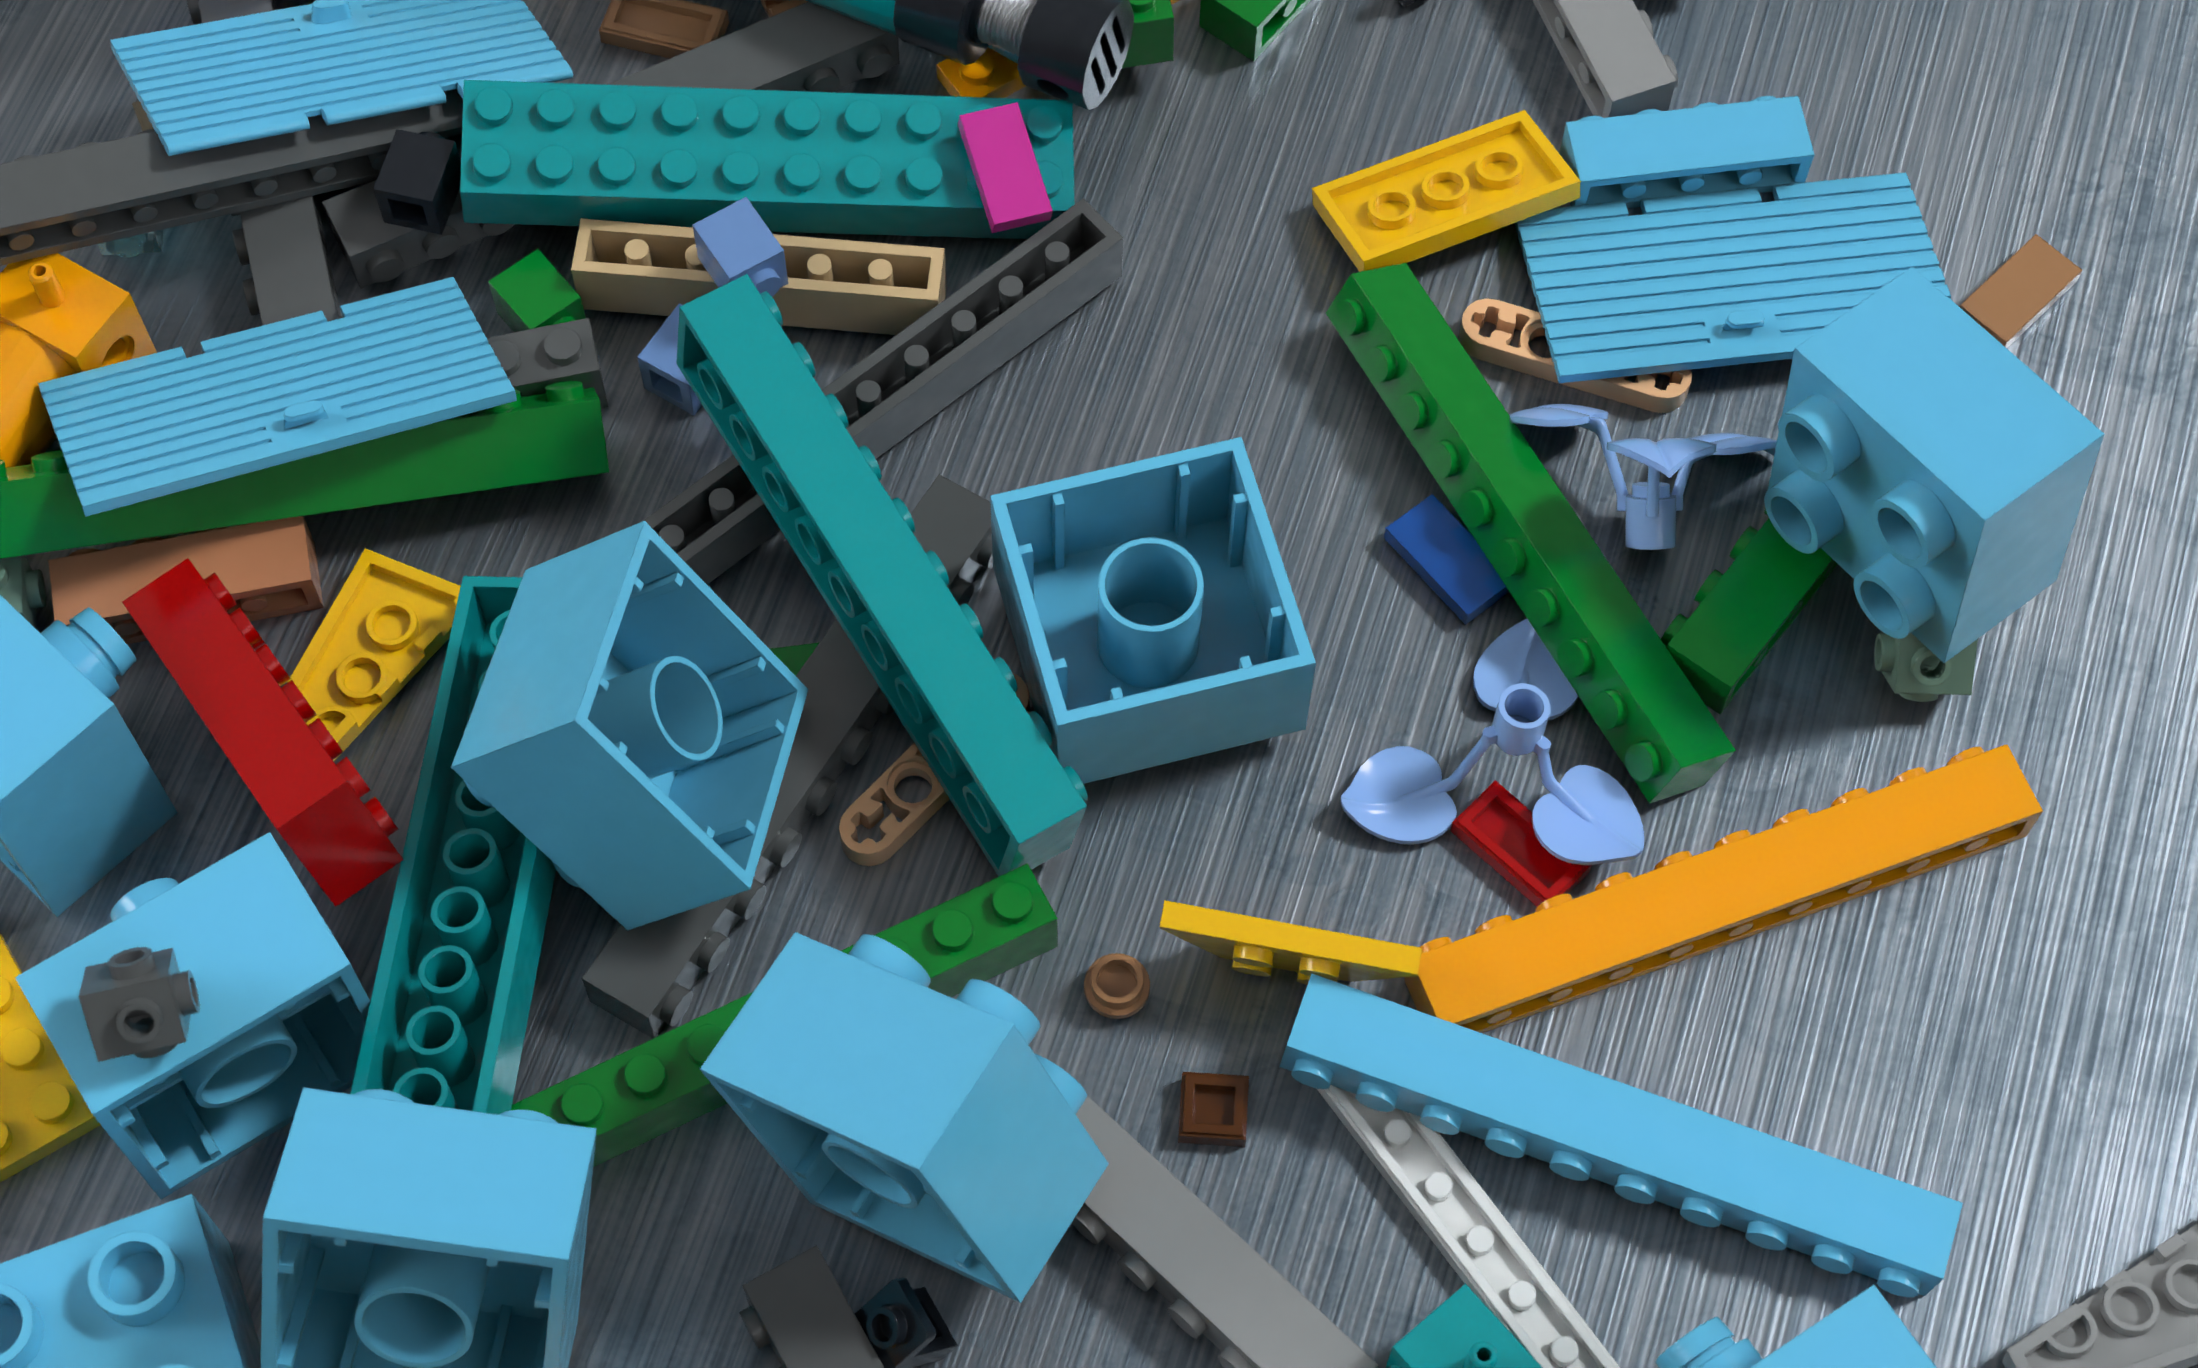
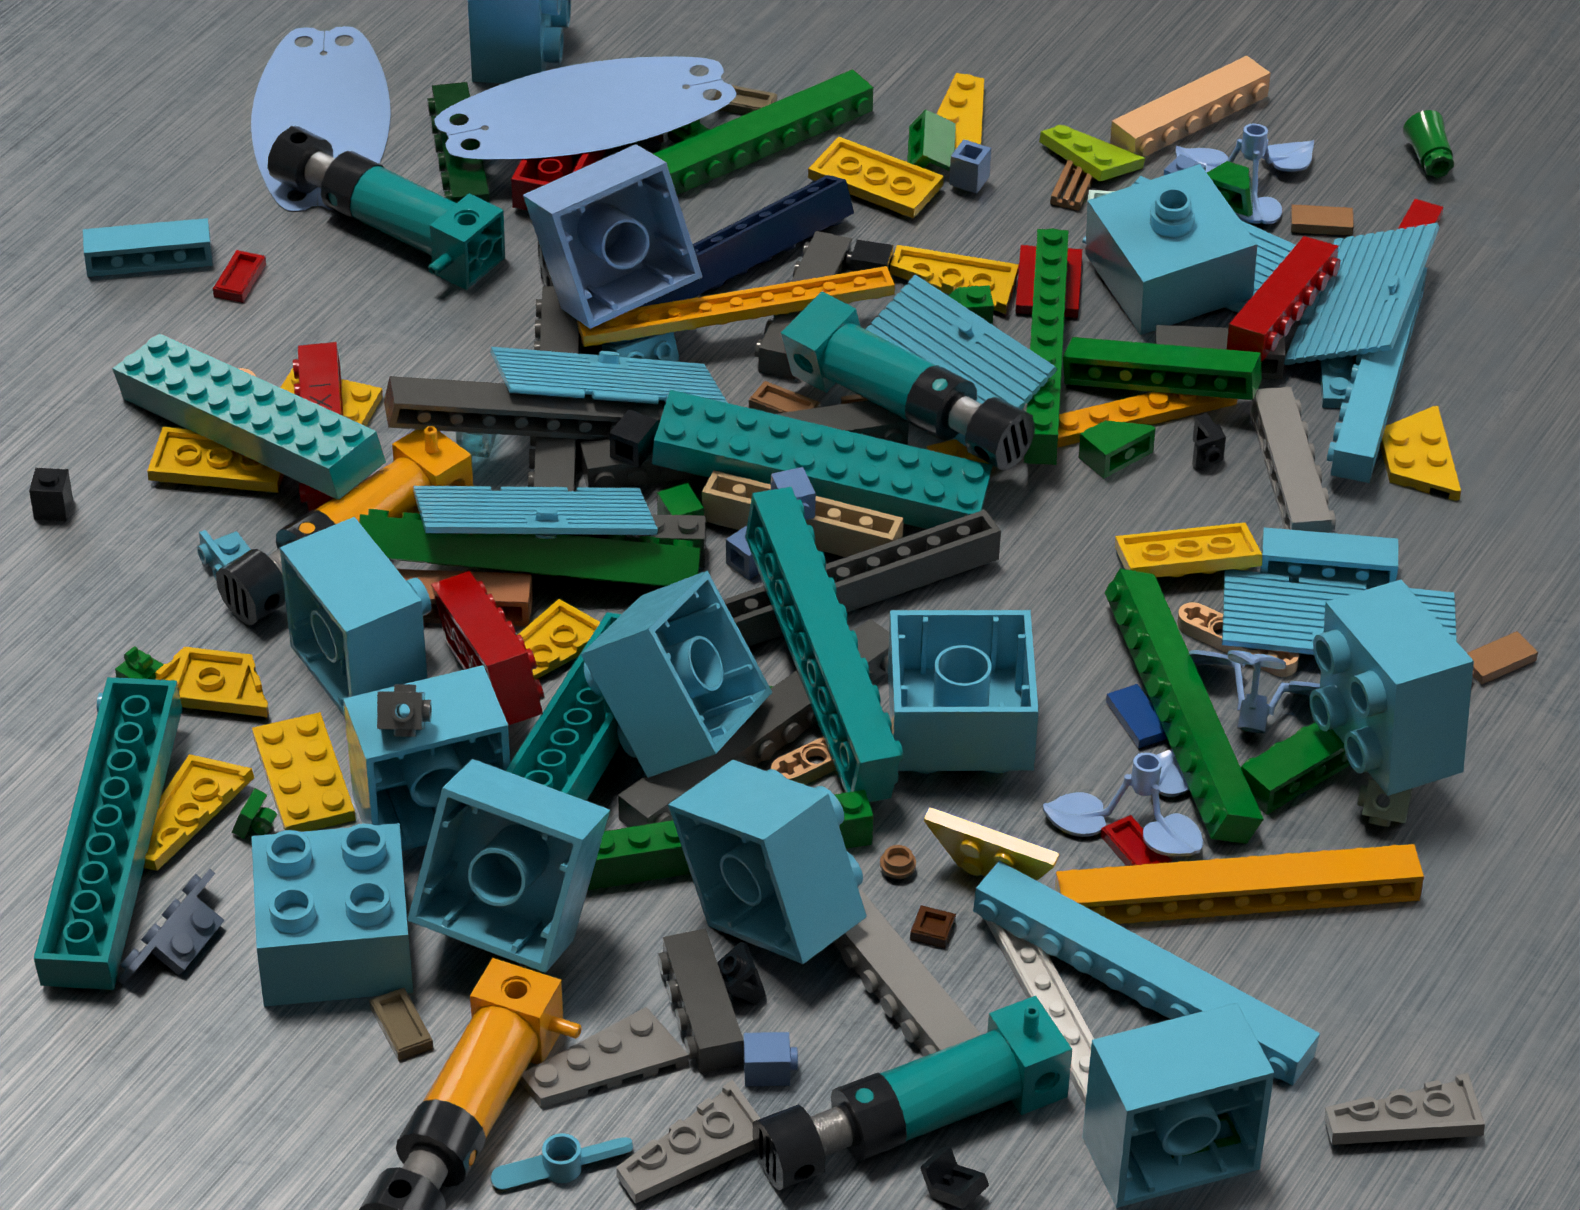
camera: 15 degrees right, 20 degrees down
dark pink tile [958,102,1053,233] -> none

